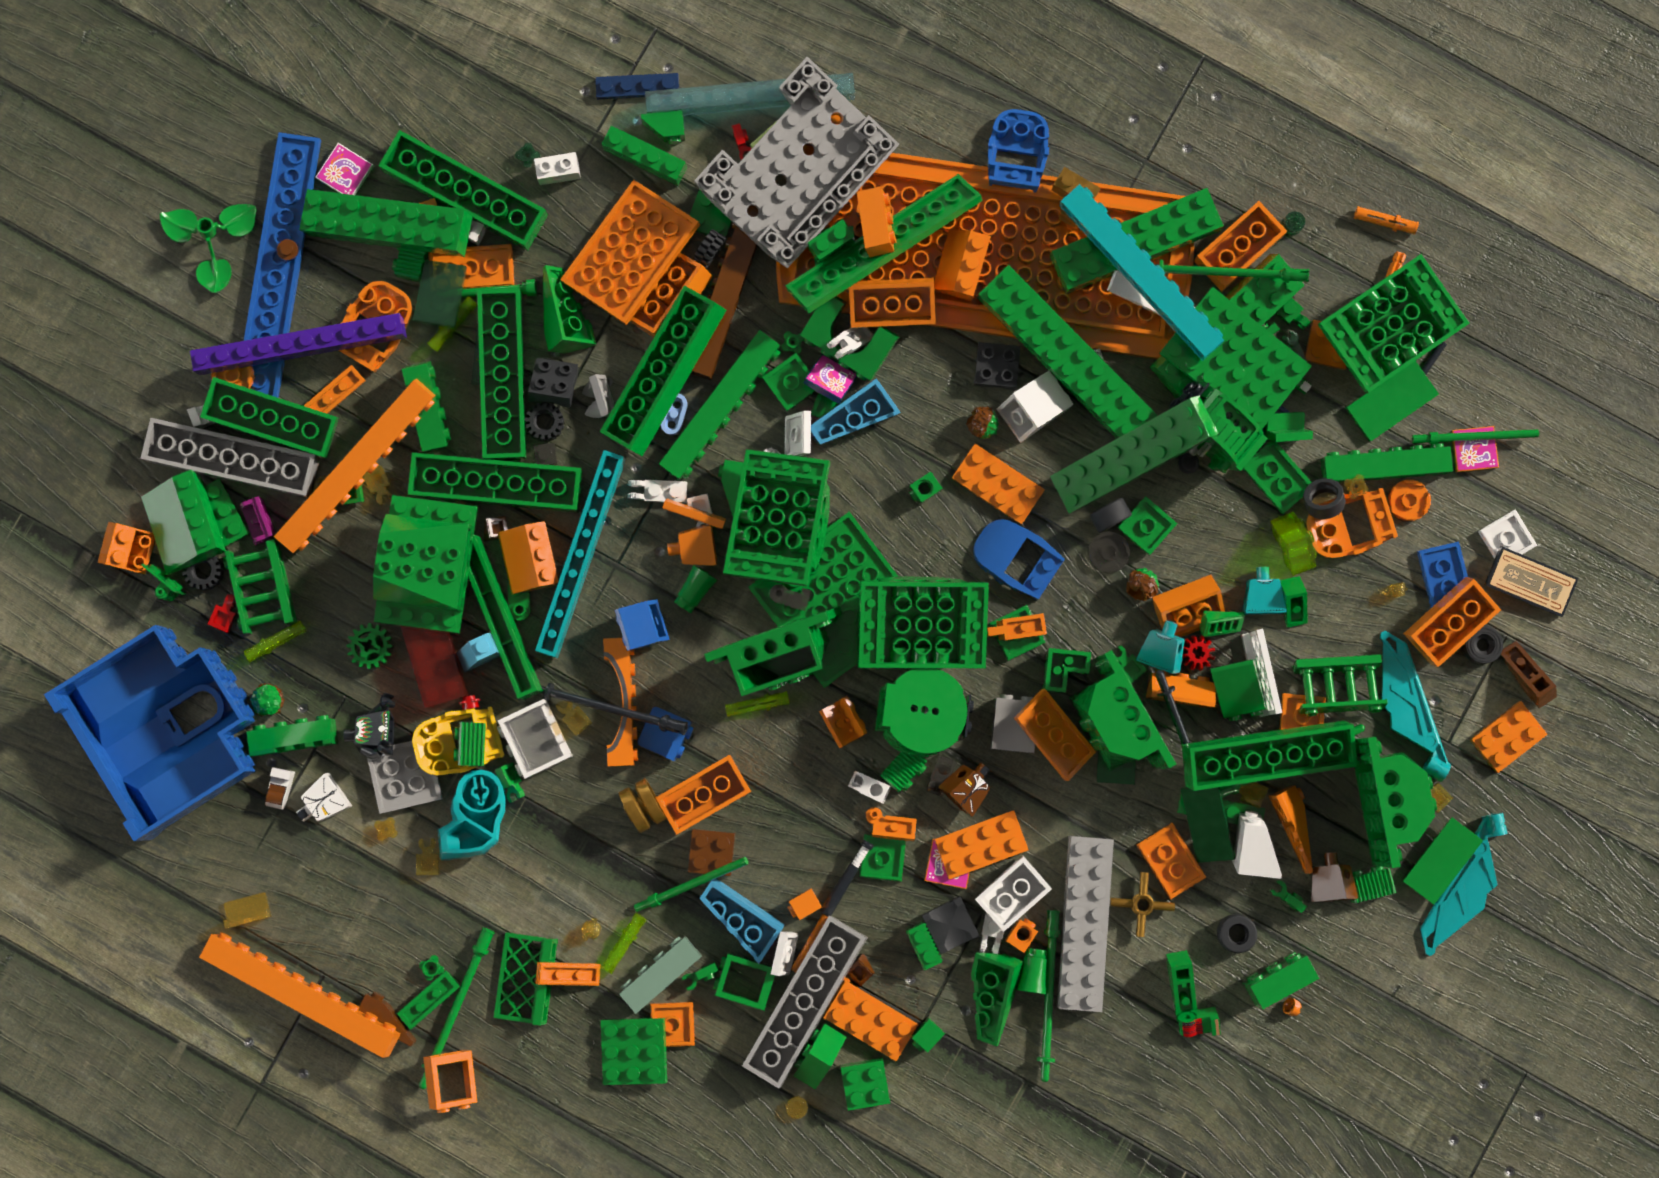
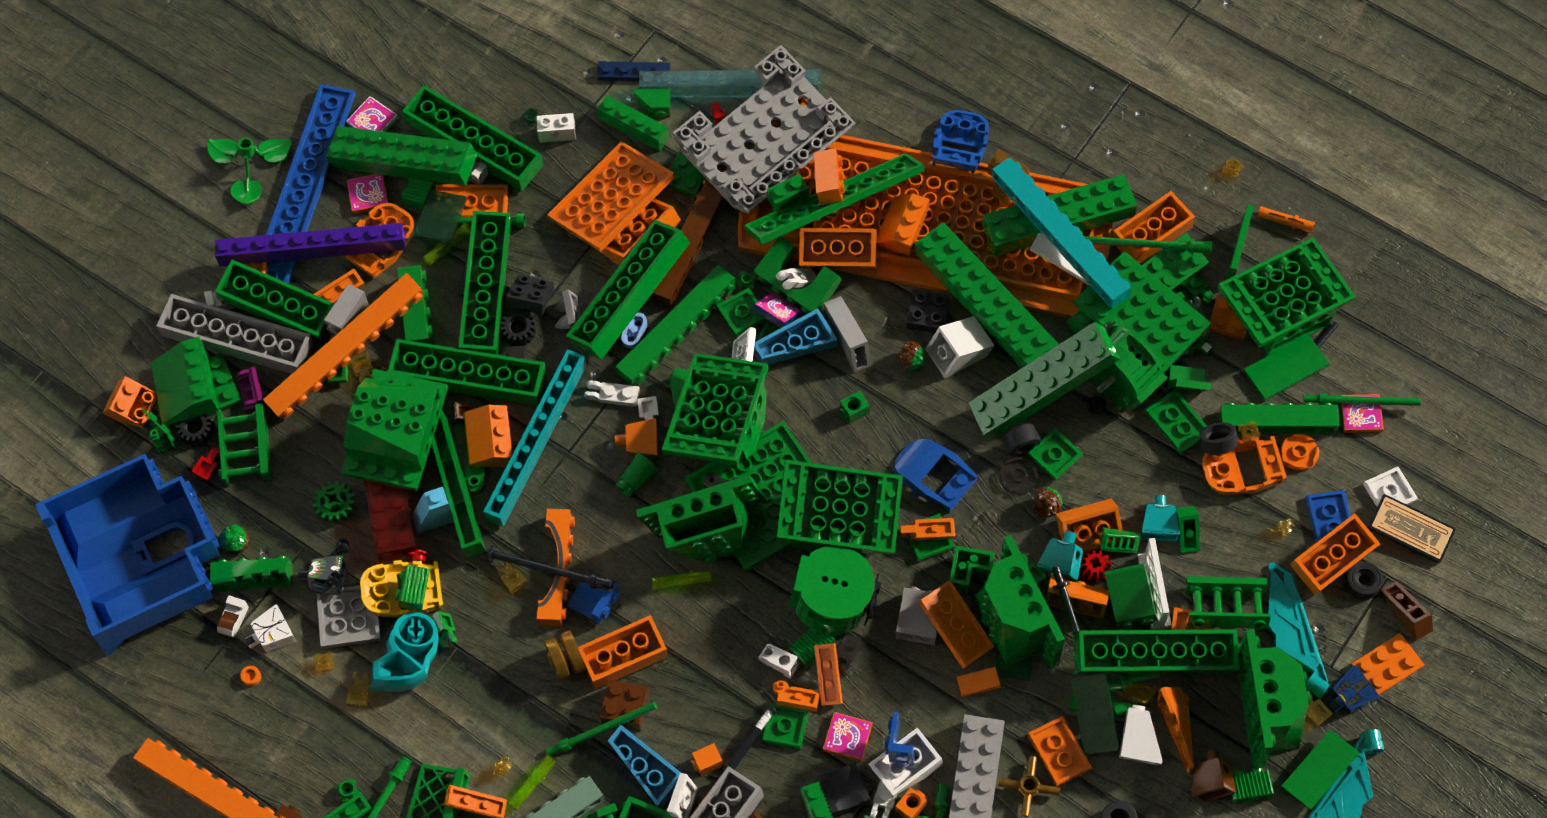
camera: 10 degrees right, 20 degrees down
clear yellow panel [223,892,272,929] -> none
clear neon green pin [243,620,307,662] -> none
reddish brown plate [277,239,299,261] -> none
clear window [497,699,573,779] -> none
green wedge [543,265,596,353] -> none
blue slope [615,599,670,651] -> none
orange tile [662,498,726,529] -> none
black tyre [692,229,726,269] -> none
orange bracket [819,696,867,749] -> none
orange plate [934,810,1028,880] -> none
reddish brown torso [938,762,990,817] -> none
orange plate [951,443,1045,525] -> none
clear neon green brick [1270,512,1317,576] -> none
green plate [1270,880,1307,913] -> none
clear green wheel [1281,211,1306,236] -> none
none -> orange tile [240,666,261,687]
none -> light grey brick [324,284,369,339]
none -> tile [346,174,388,214]
none -> orange plate [814,643,843,706]
none -> light grey slope [824,296,871,373]
none -> blue bracket [885,712,915,767]
none -> orange tile [957,667,1001,697]
none -> clear yellow plate [1222,159,1244,178]
none -> green tile [1226,204,1254,280]
none -> torso [1329,665,1381,713]

